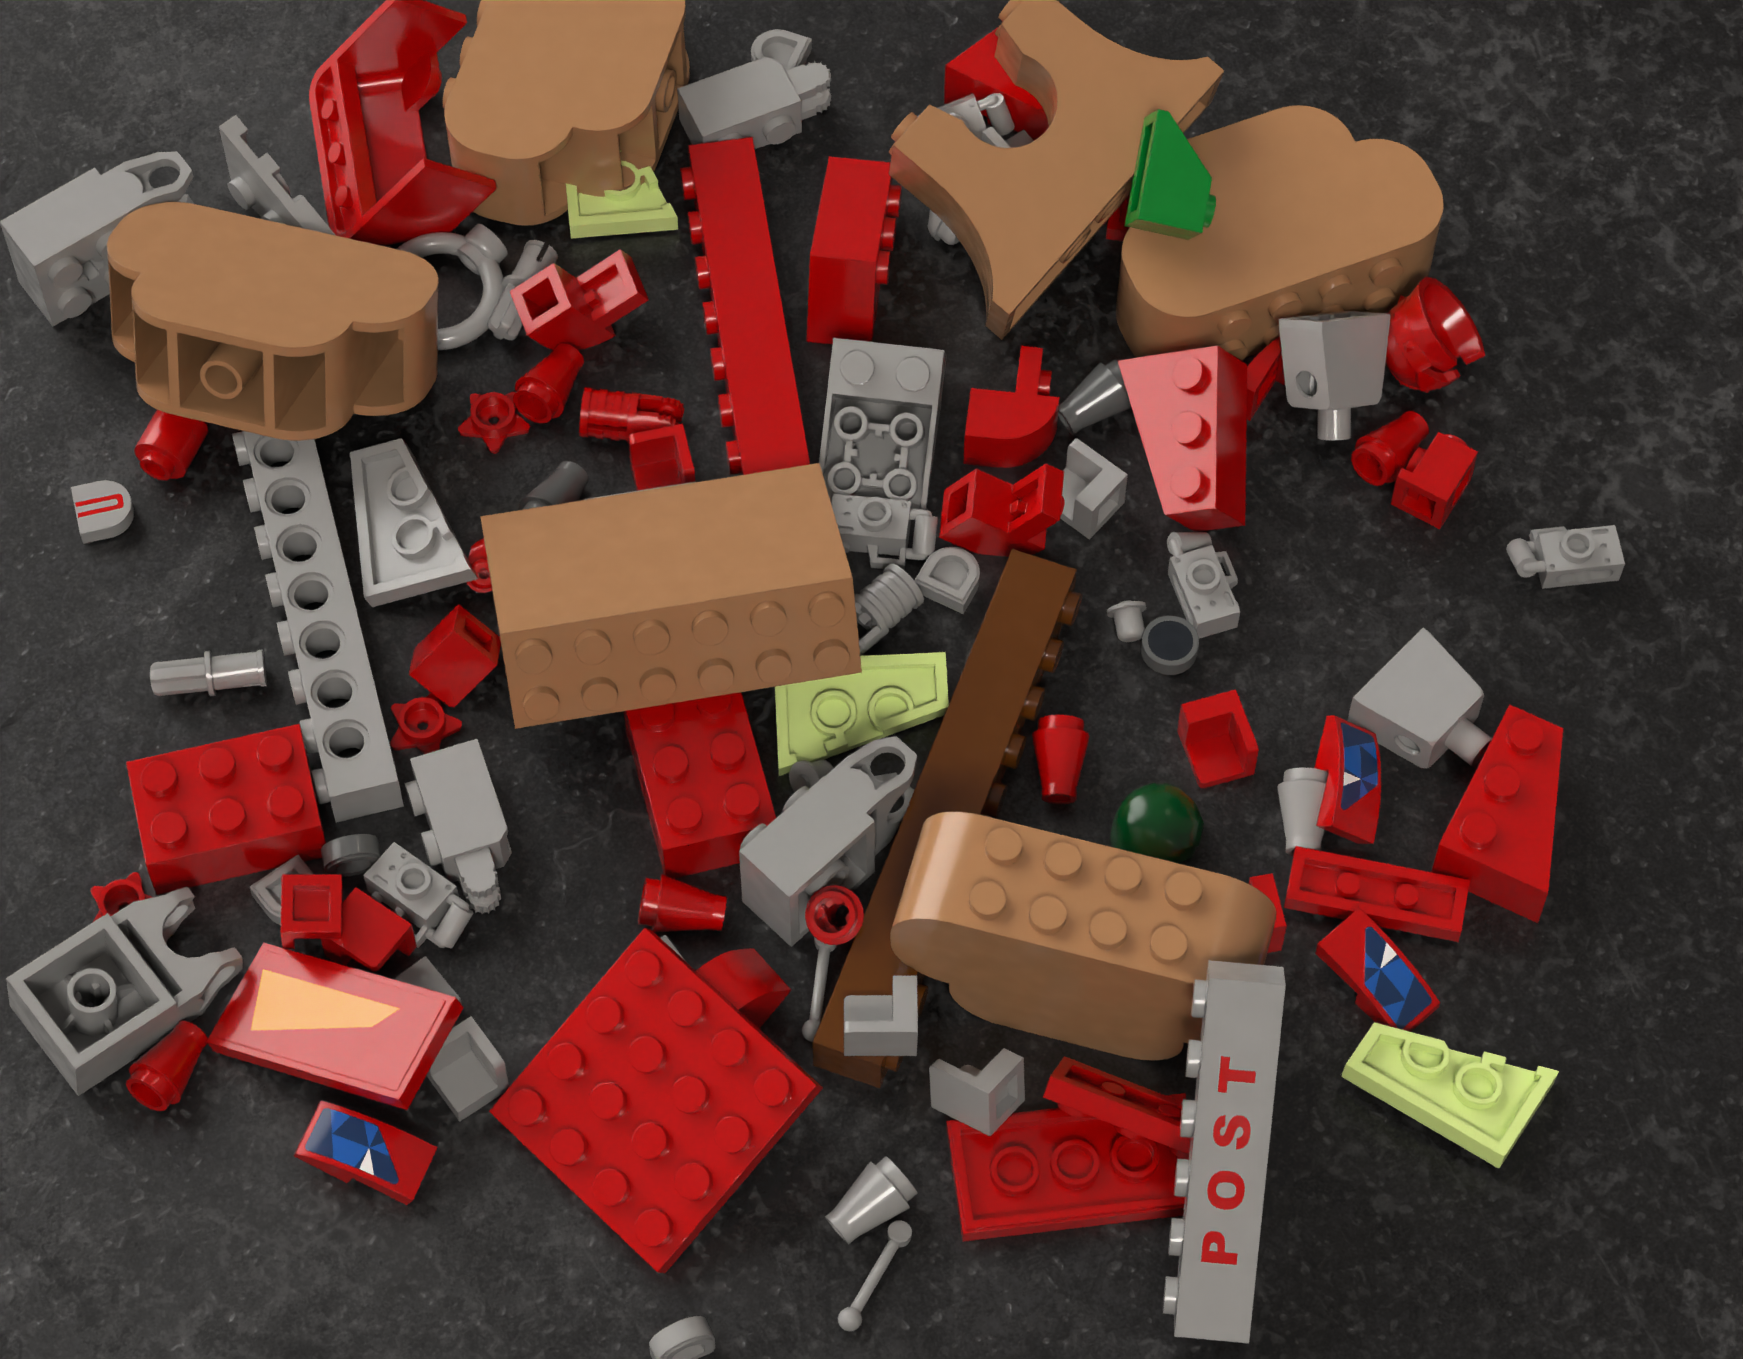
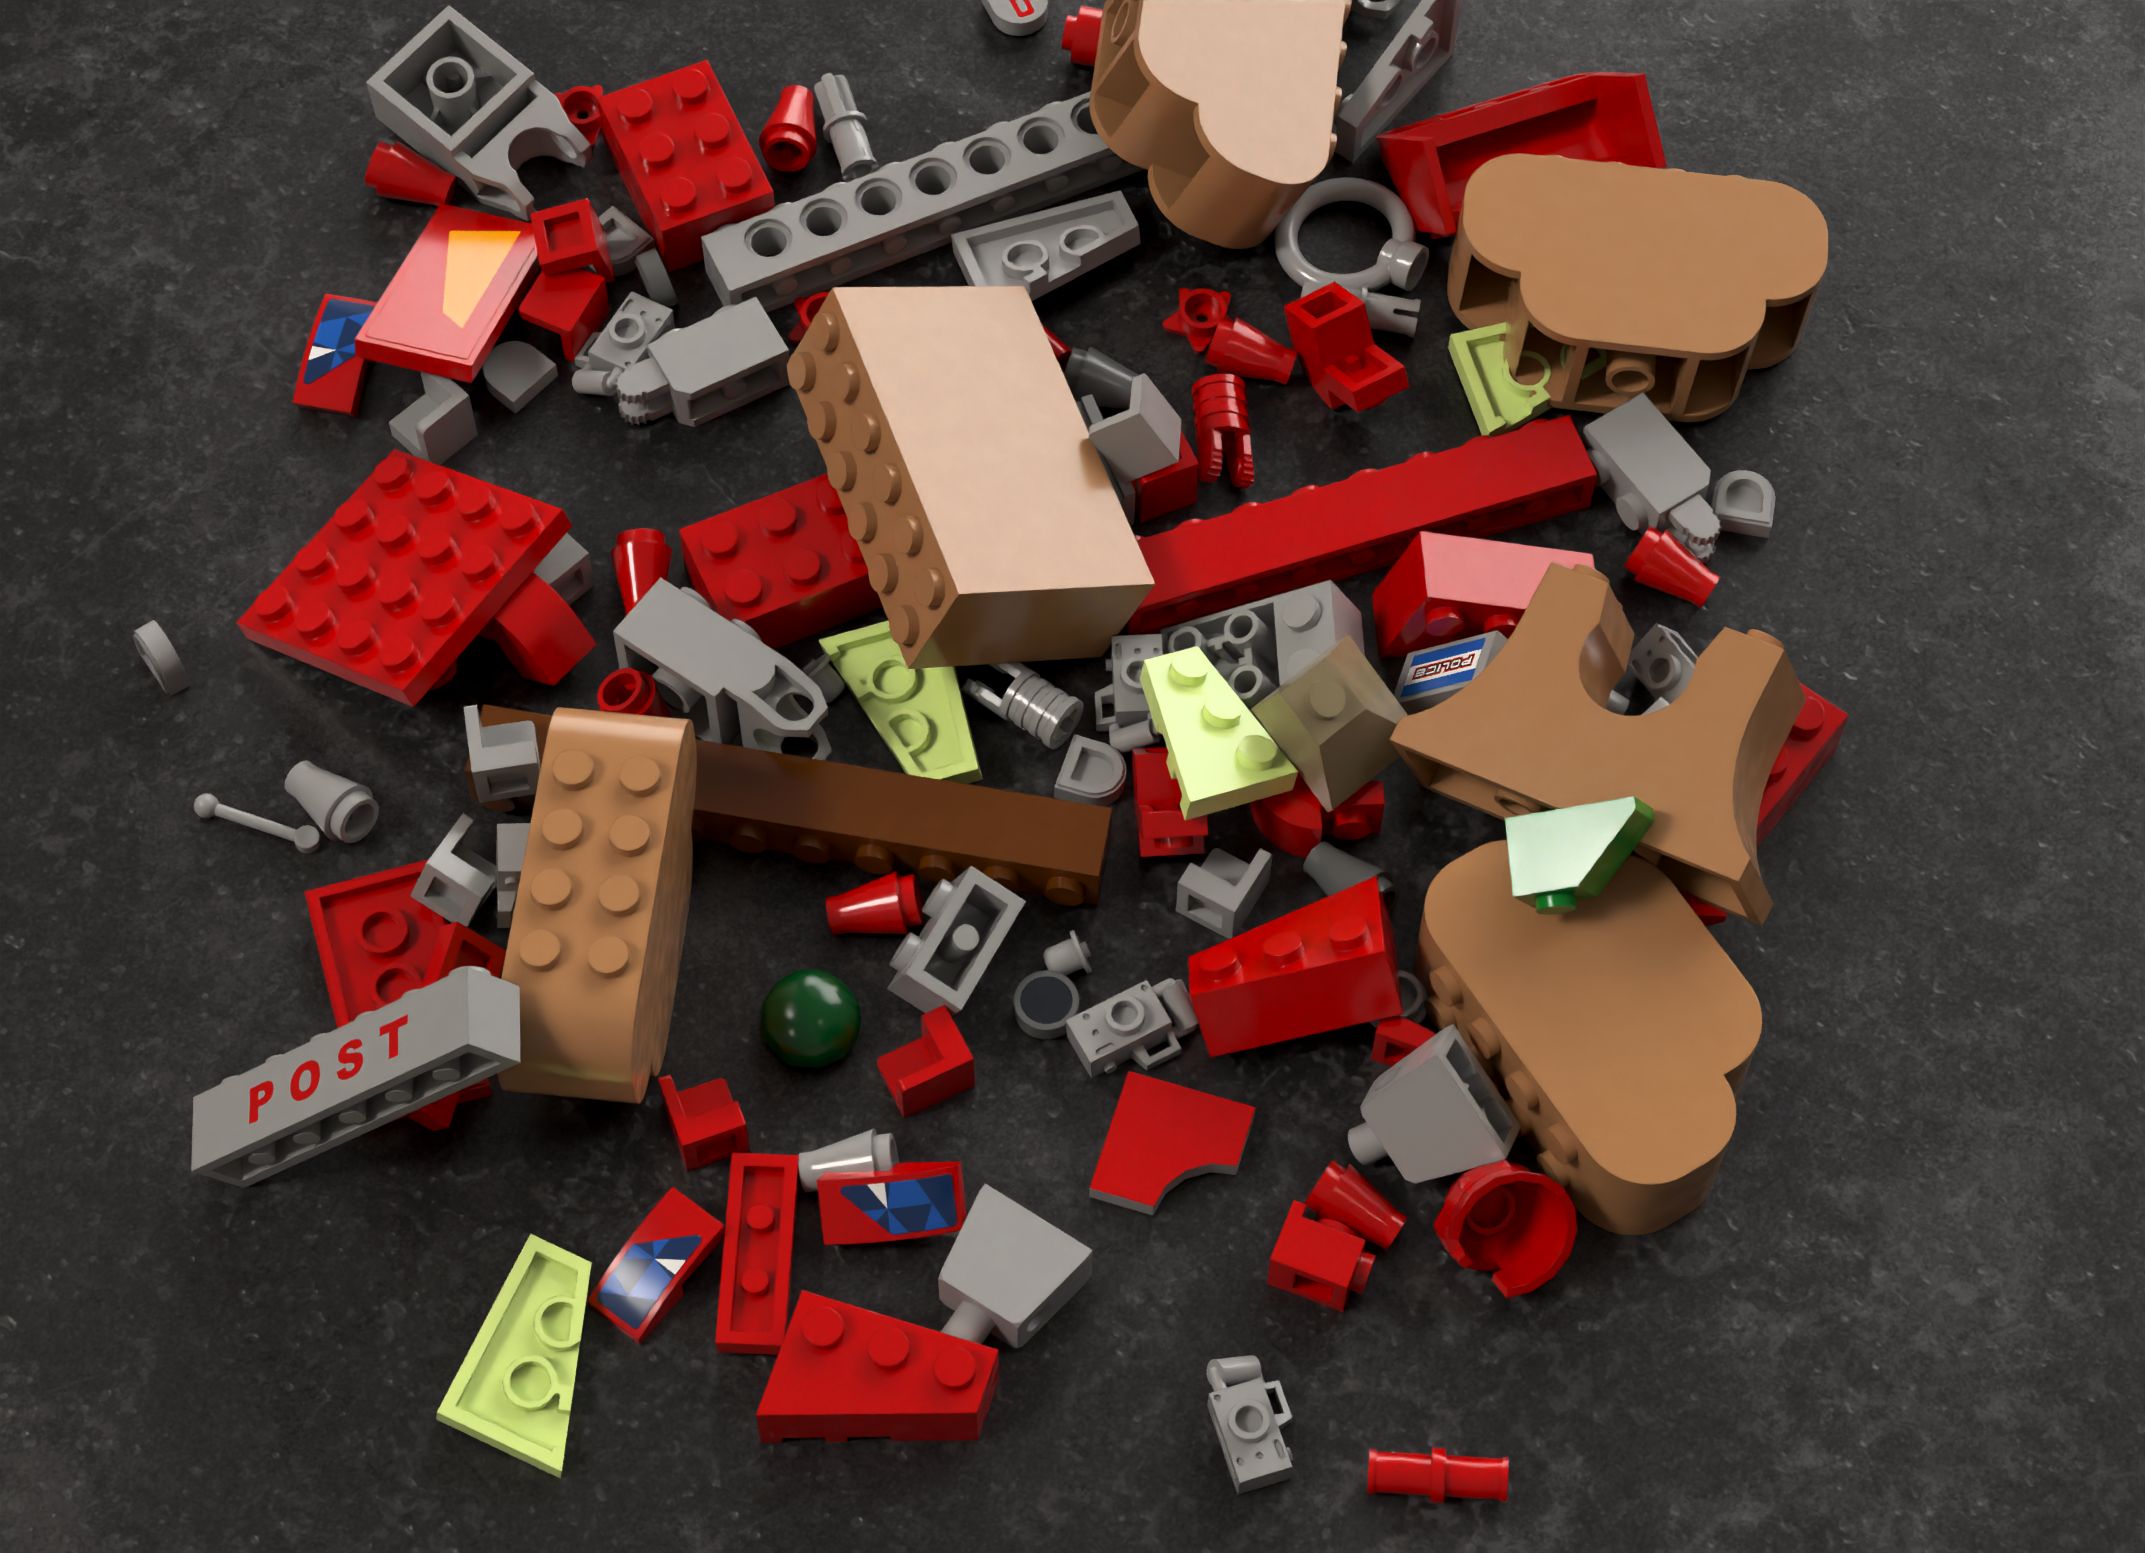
camera: 80 degrees right, 0 degrees up
none -> light grey piece [494,823,530,928]
none -> red cone [759,85,817,172]
none -> light grey brick [887,866,1026,1017]
none -> light grey panel [1088,373,1182,483]
none -> red tile [1089,1071,1256,1215]
none -> yellowish green wing [1140,646,1298,821]
none -> dark tan slope [1251,634,1408,812]
none -> red pin [1368,1447,1509,1503]
none -> tile [1393,630,1508,715]
none -> red cone [1624,526,1721,608]

